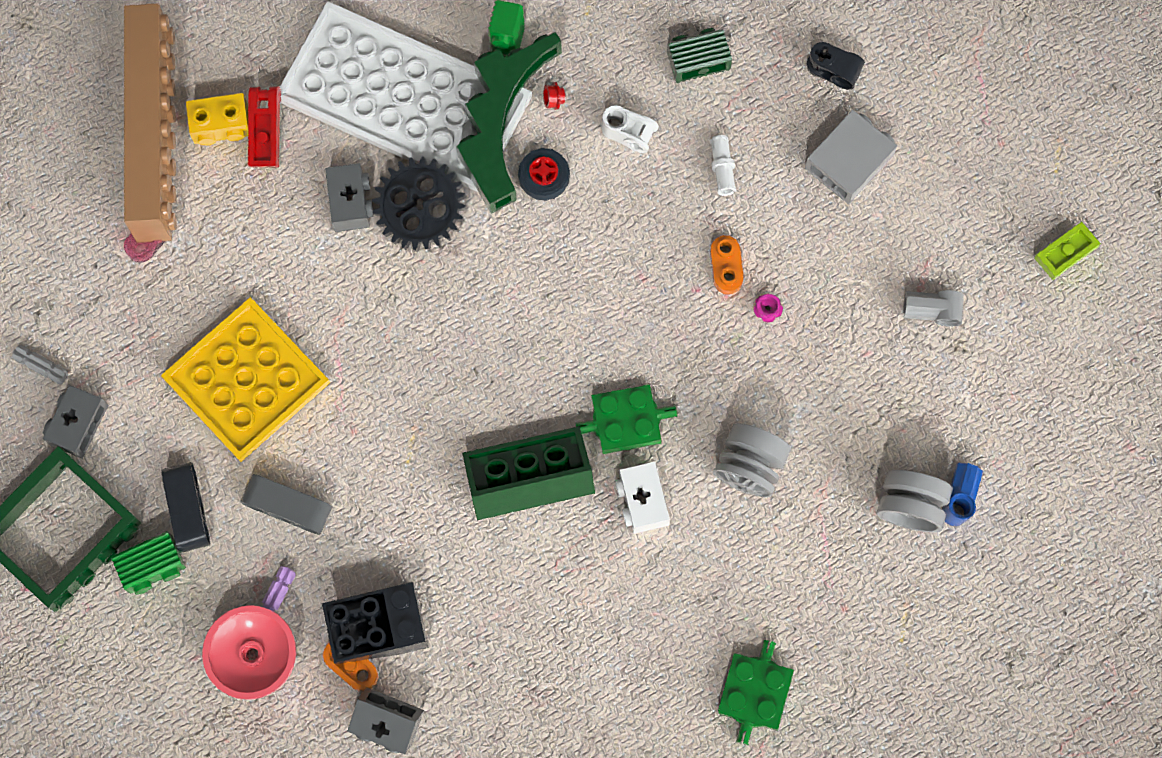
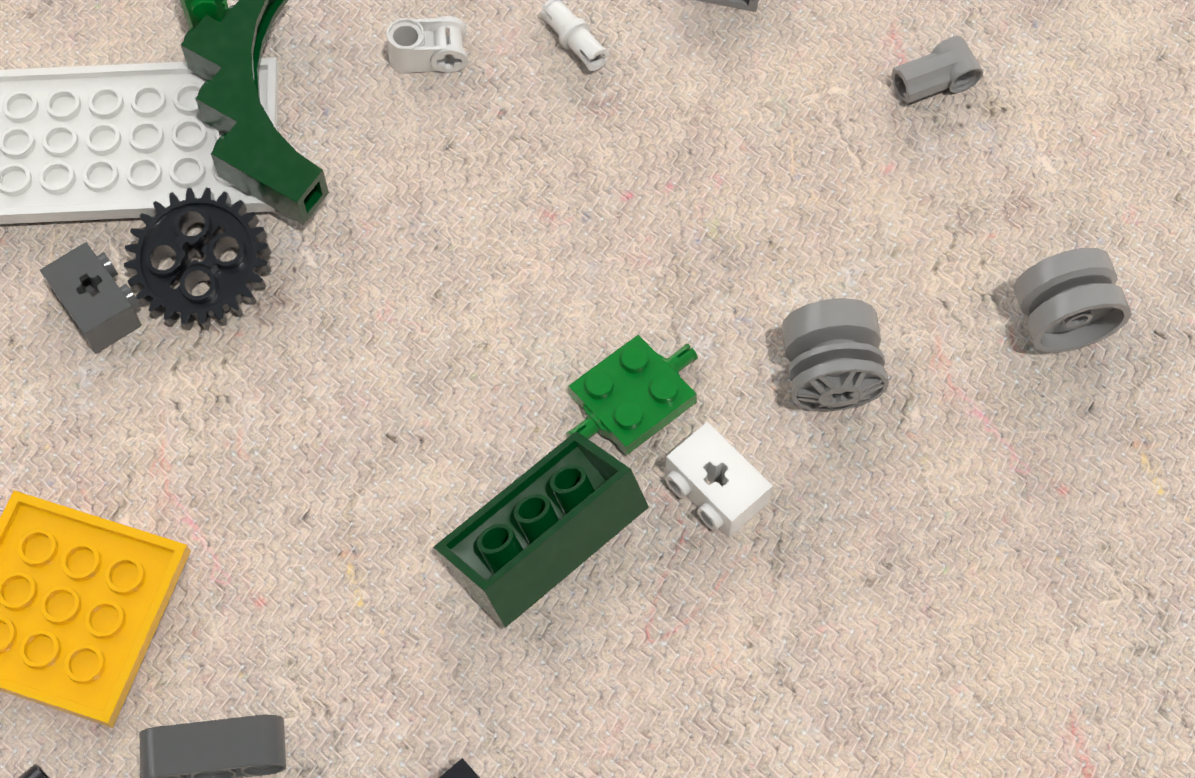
camera: 30 degrees left, 10 degrees down
black wheel [518,148,570,201] -> none
red plate [543,82,565,110] -> none
orange plate [710,235,744,295] -> none
green plate [718,640,794,745] -> none
dark pink plate [753,294,783,322] -> none
blue piece [942,463,983,526] -> none

